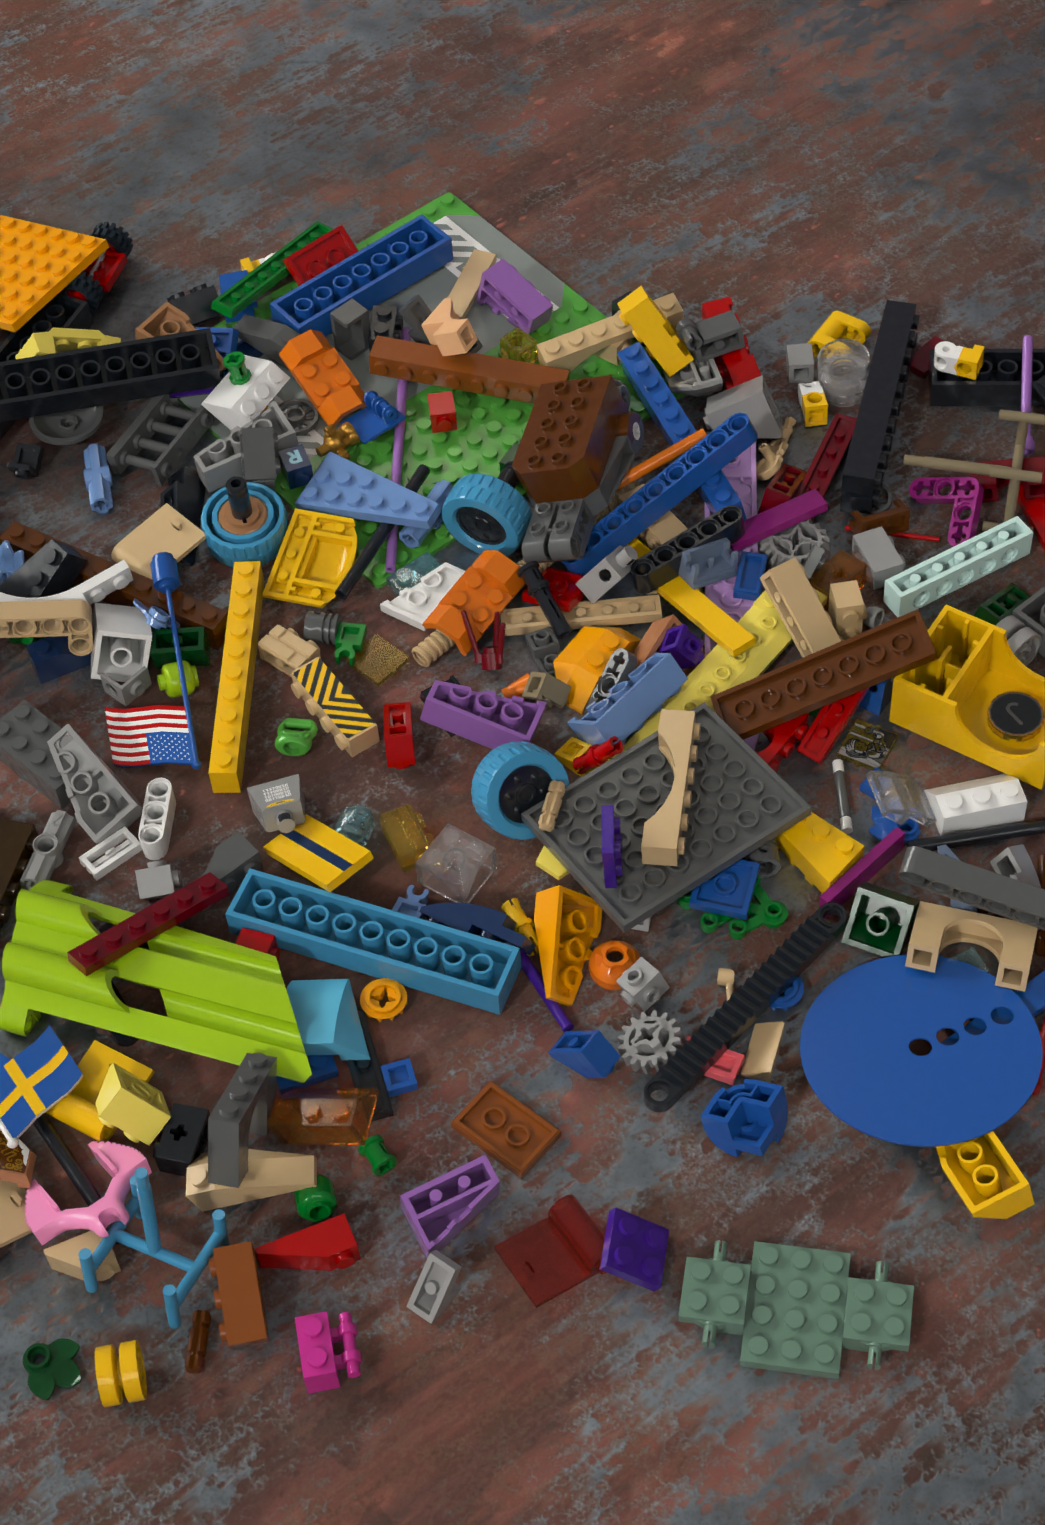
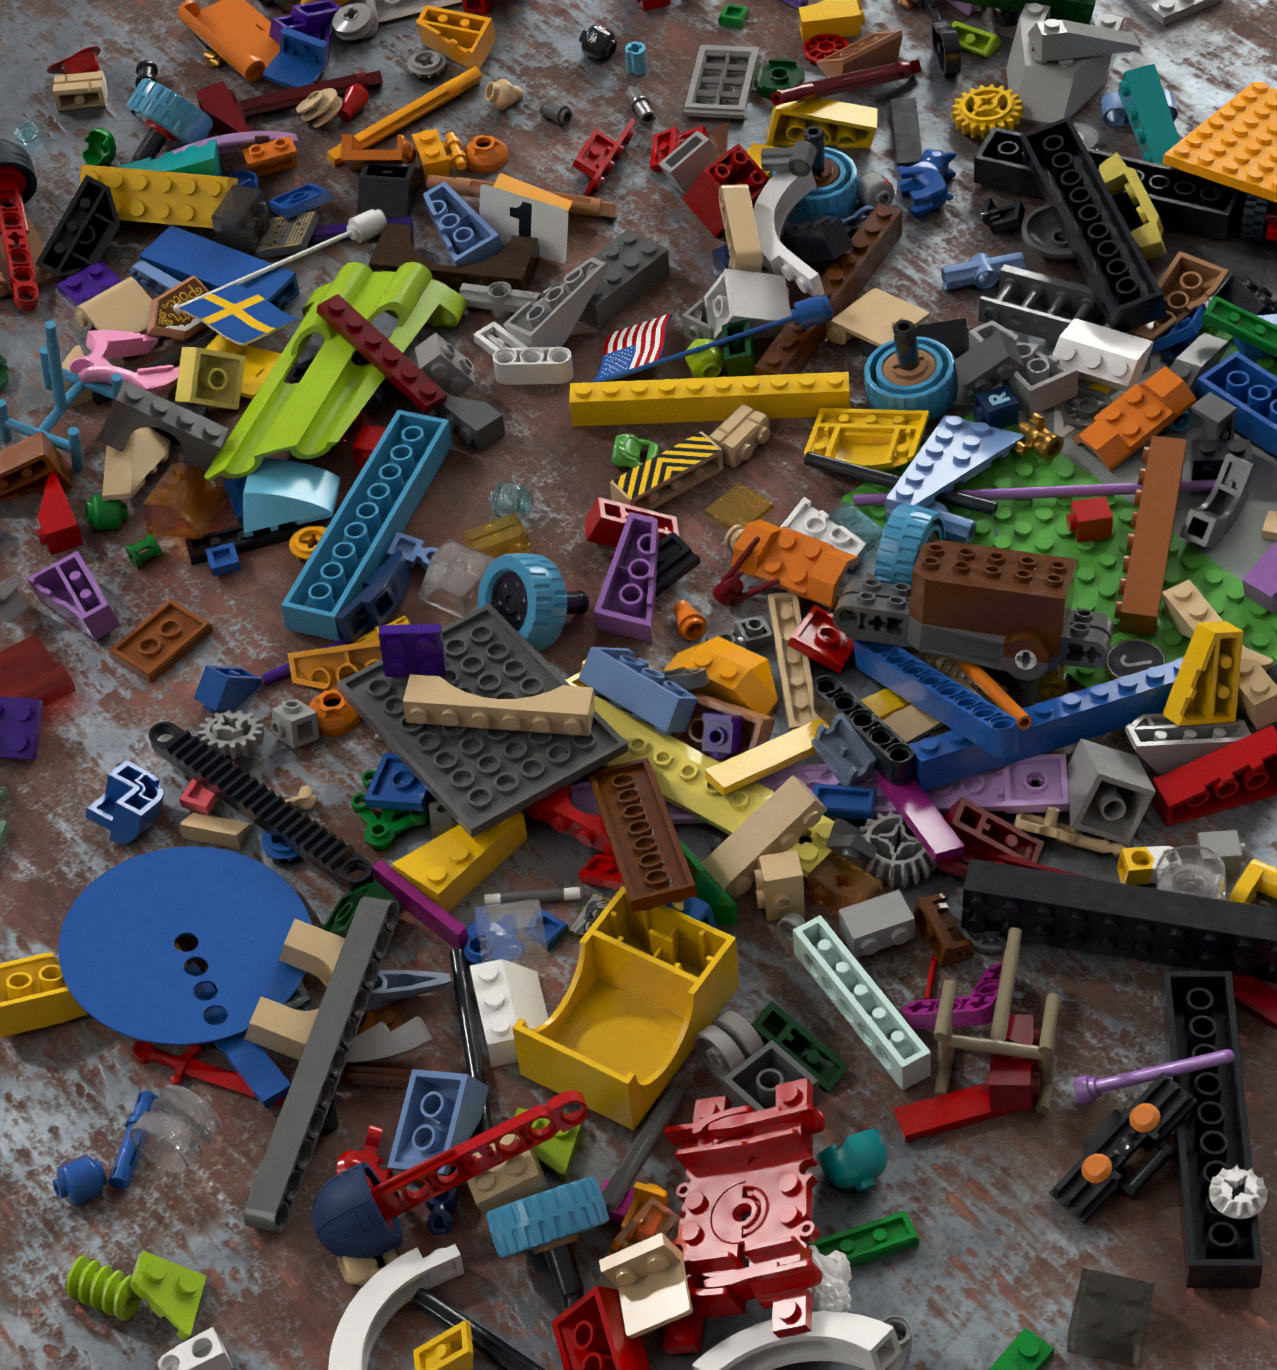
camera: 90 degrees right, 5 degrees down
medium blue plate [133,598,180,630] -> none
green bush [223,351,252,385] -> none
light grey torso [247,774,305,833] -> none
yellow tile [263,814,374,892] -> none
dark grey piece [304,611,342,646] -> none
green plate [335,622,367,666] -> none
blue hinge [341,391,406,444] -> none
light nougat arch [421,298,478,356] -> none
clear yellow brick [500,327,538,364] -> none
black pin [517,561,572,639] -> none
dark tan brick [521,672,571,709] -> none
tan axle [538,780,566,832] -> none
red pin [572,736,624,775] -> none
light grey torso [575,545,638,604] -> none
dark grey hinge [675,310,745,363] -> none
leg [934,341,985,380] -> none
black tile [987,692,1044,742] -> none

